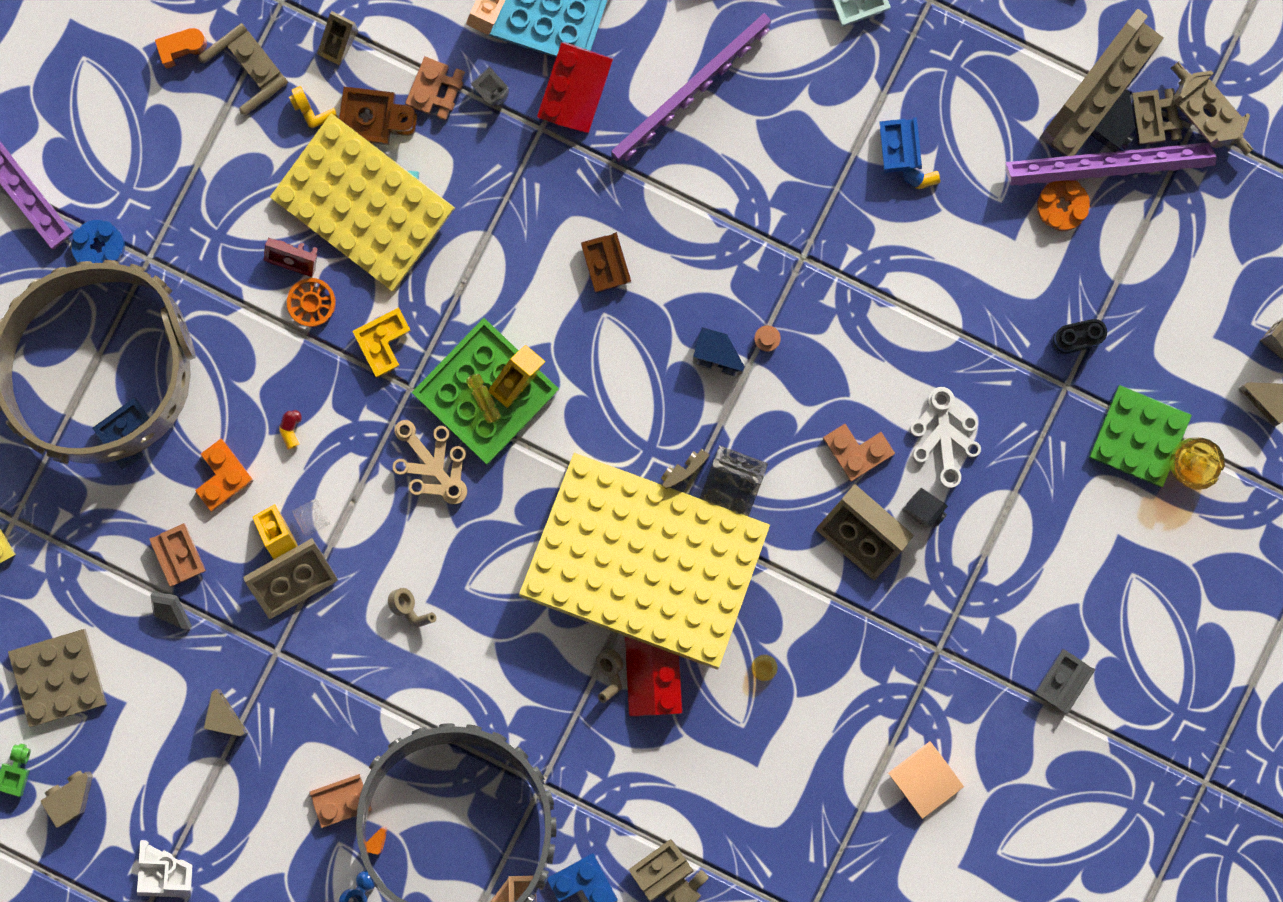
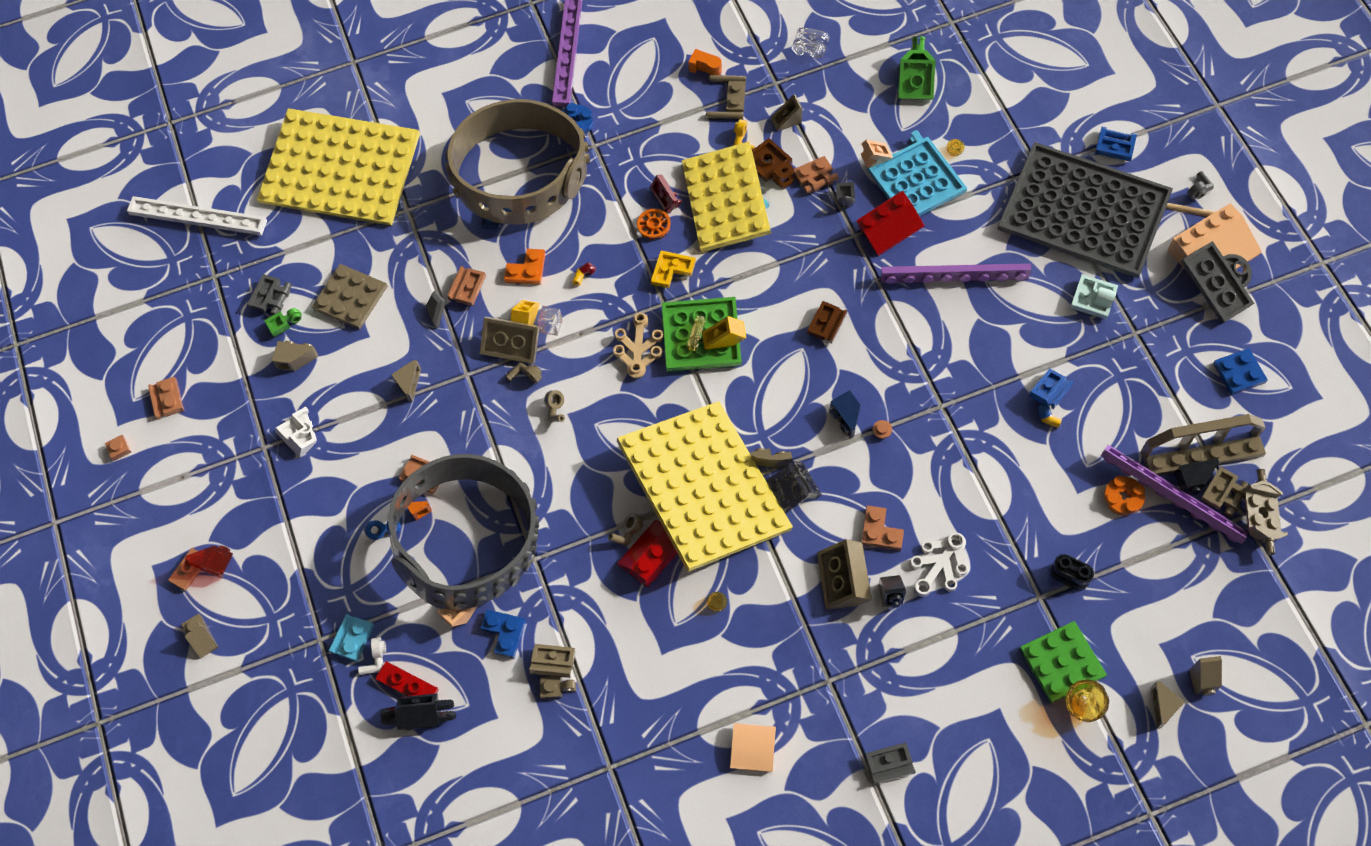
camera: 50 degrees right, 20 degrees down
none -> dark tan plate [505,363,542,384]

